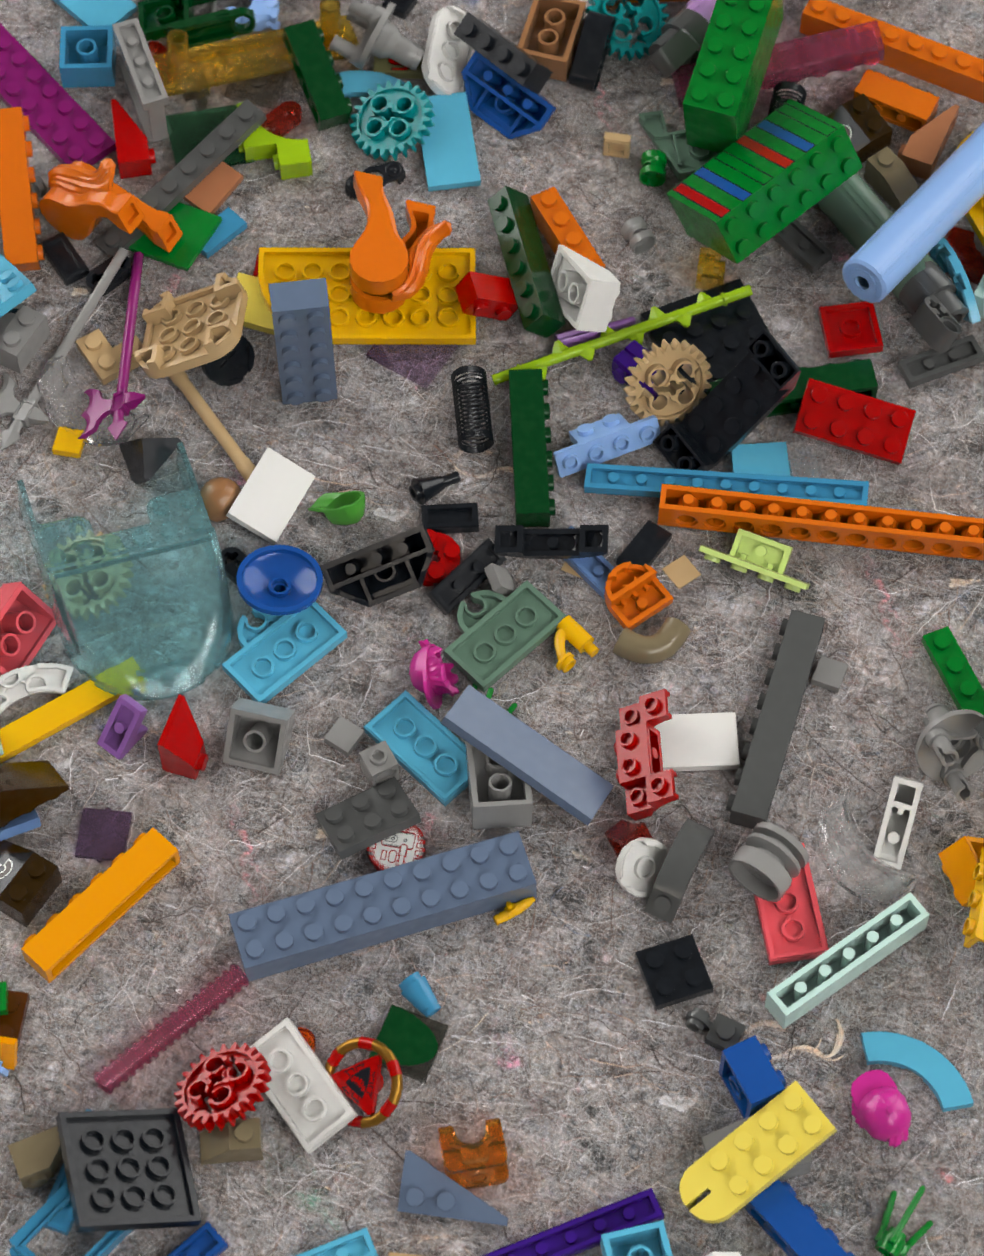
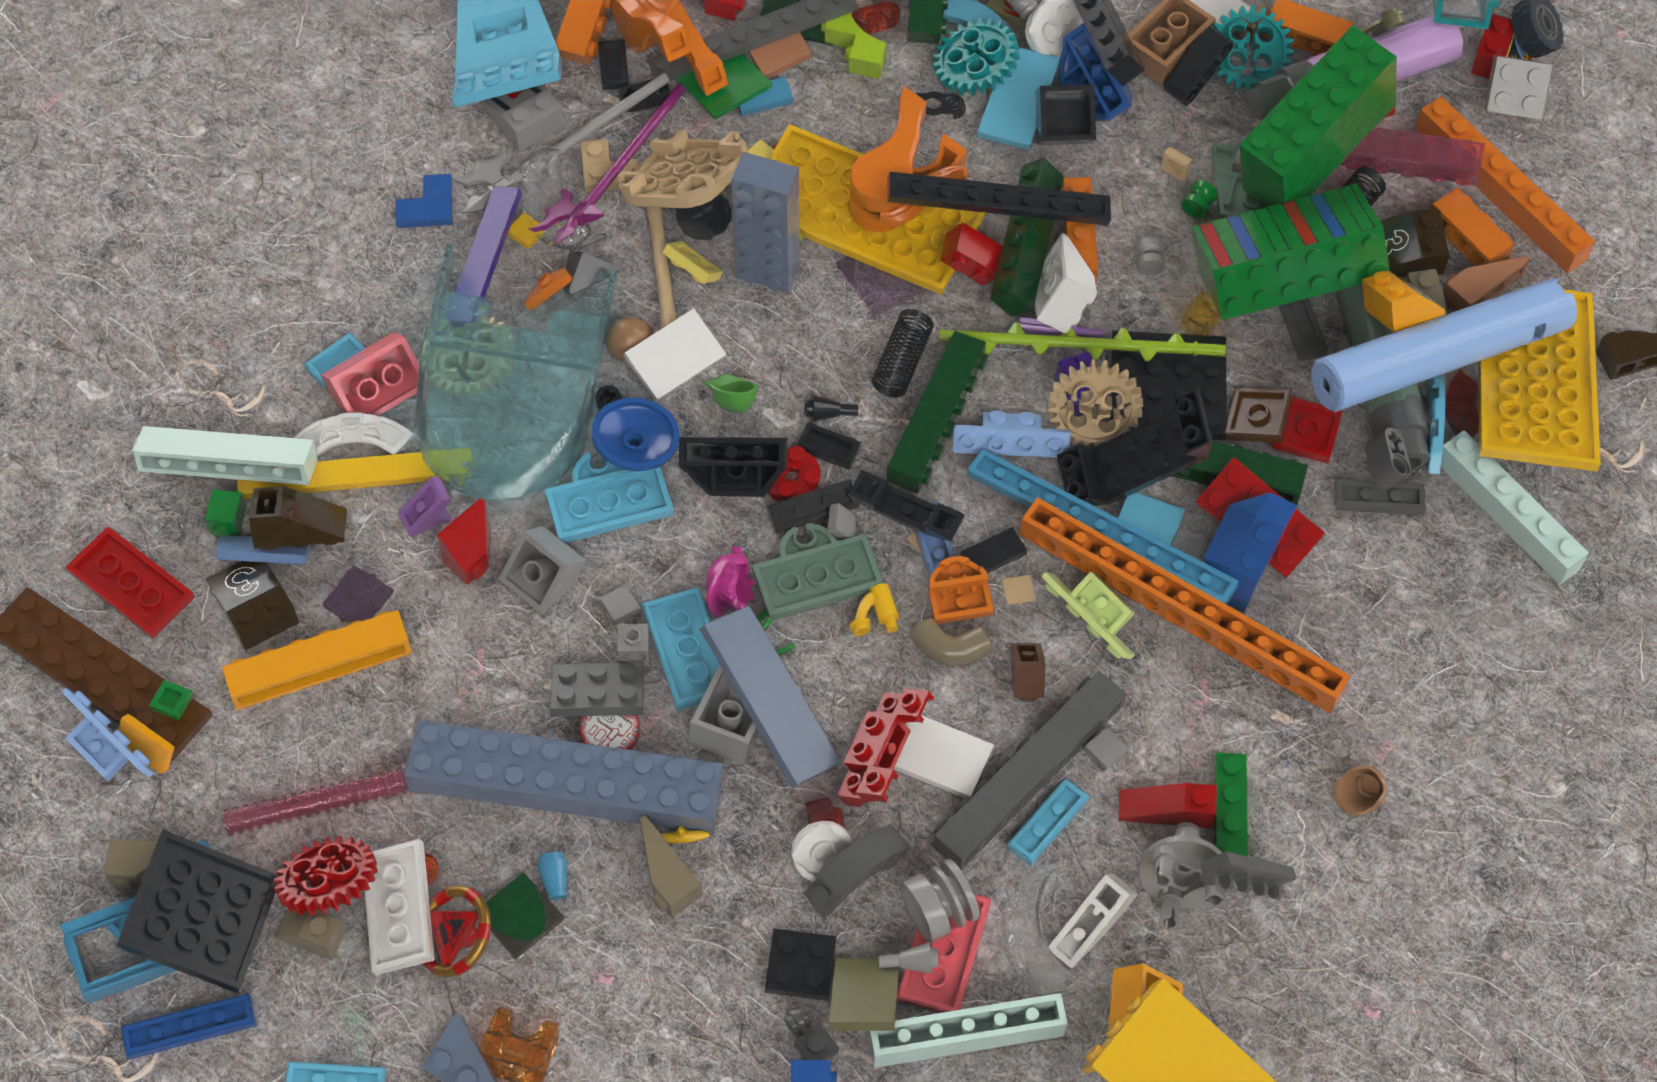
camera: 25 degrees right, 0 degrees up
none -> tile [444,186,522,329]
none -> orange plate [524,268,573,311]
none -> dark tan slope [640,815,702,918]
none -> light yellow plate [662,241,723,284]
none -> olive tile [829,958,900,1031]
none -> light grey cone [879,942,938,974]
none -> black plate [887,172,1111,226]
none -> medium azure tile [1007,778,1089,866]
none -> reddish brown slope [1011,643,1045,702]
none -> black piece [1035,84,1097,145]
none -> red slope [1118,783,1217,828]
none -> blue wedge [1203,493,1297,612]
none -> reddish brown tile [1225,387,1294,443]
none -> light orange slope [1362,270,1445,333]

